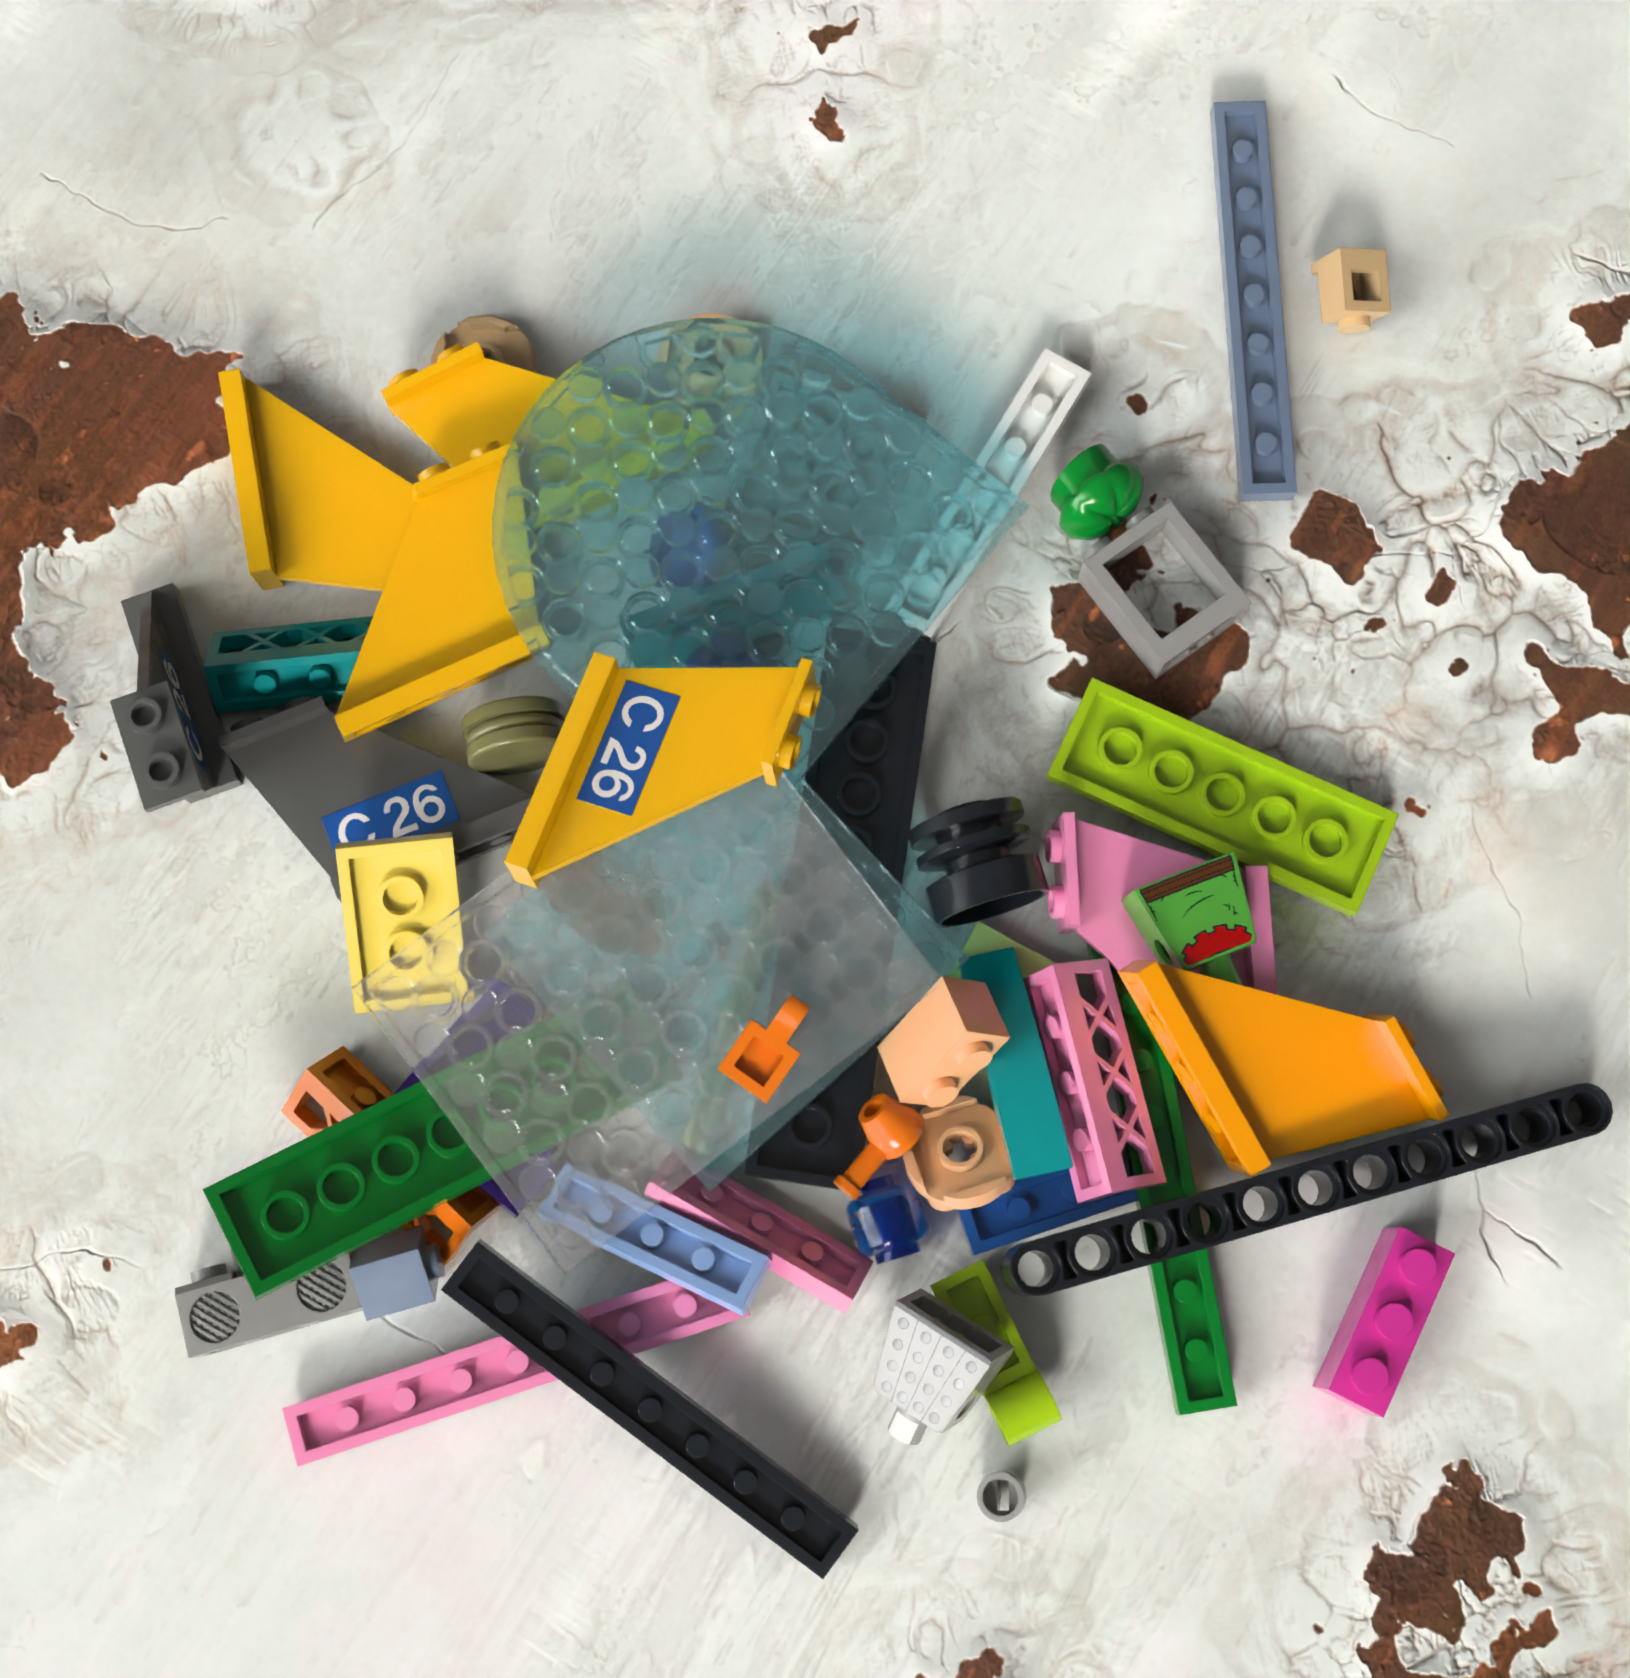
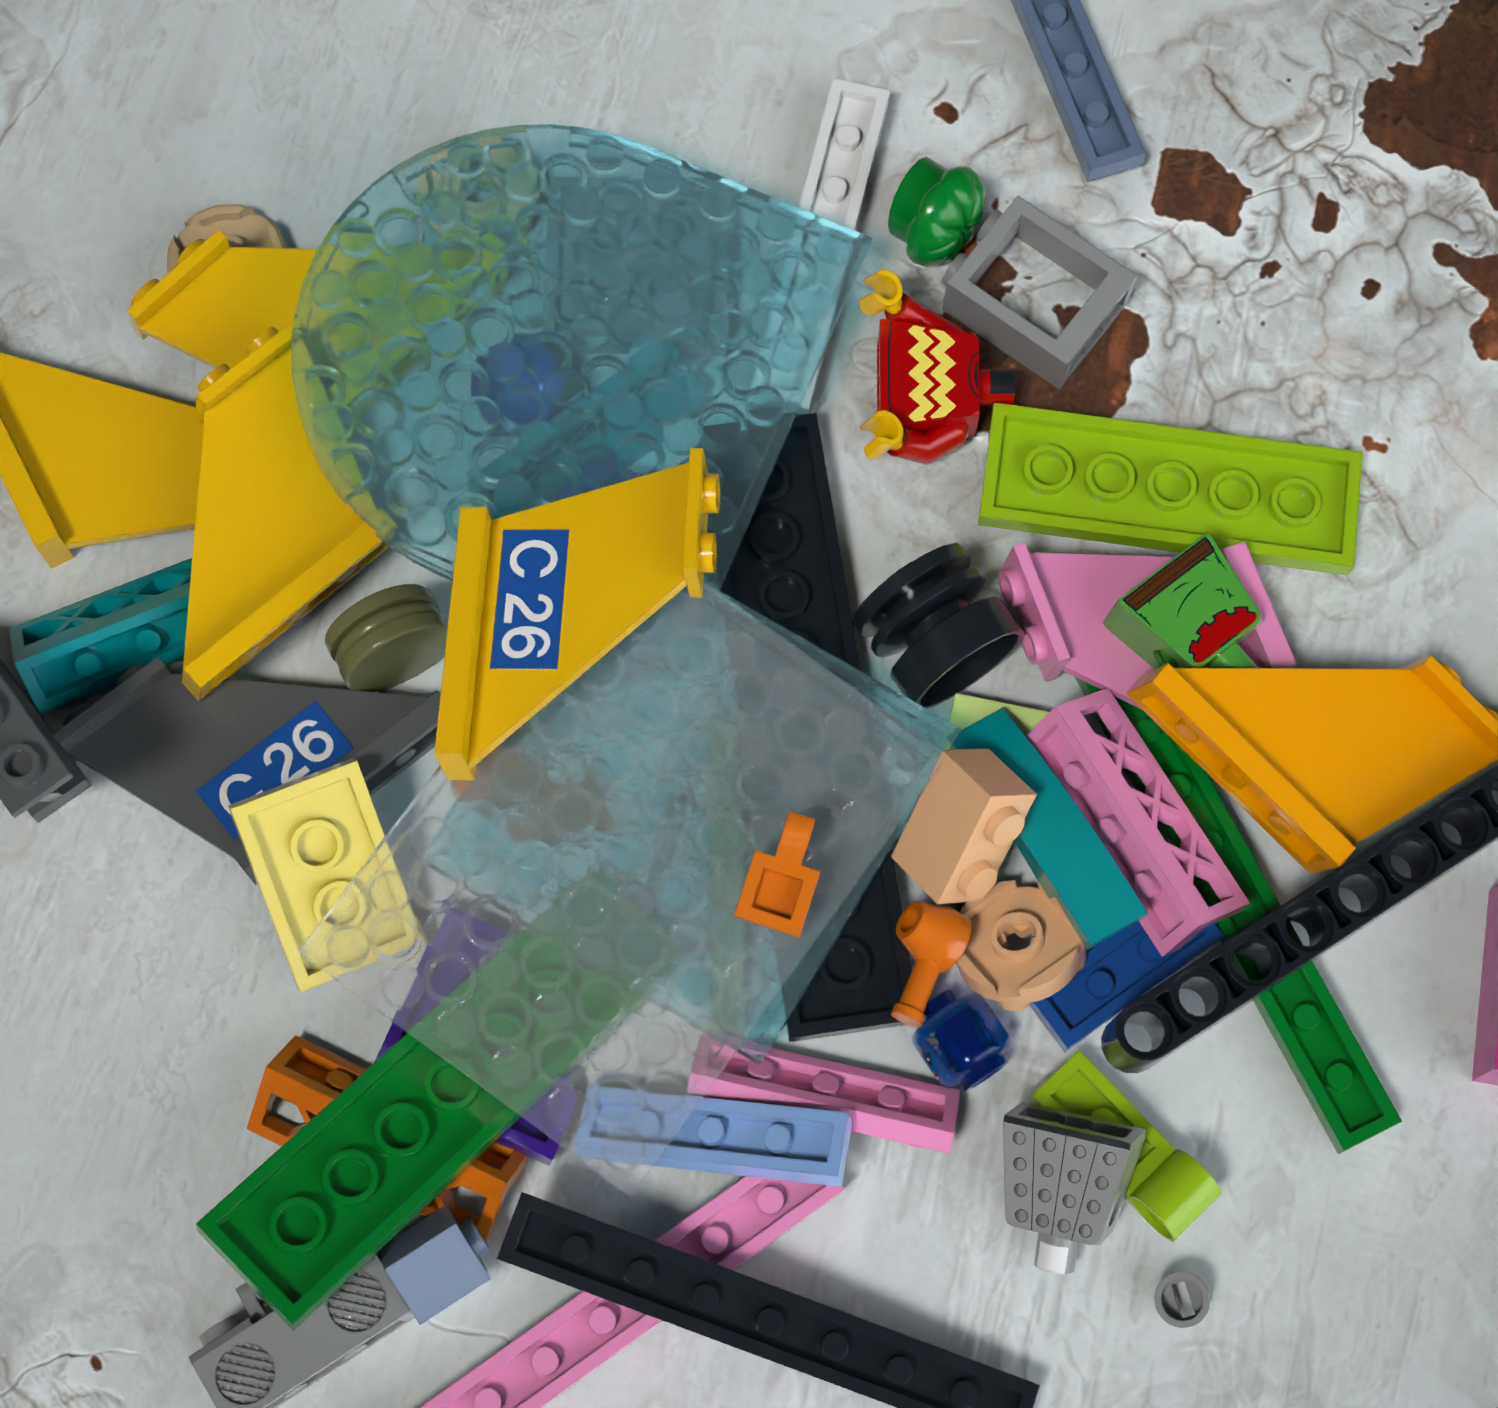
camera: 20 degrees left, 5 degrees down
none -> red torso [860,269,1015,465]

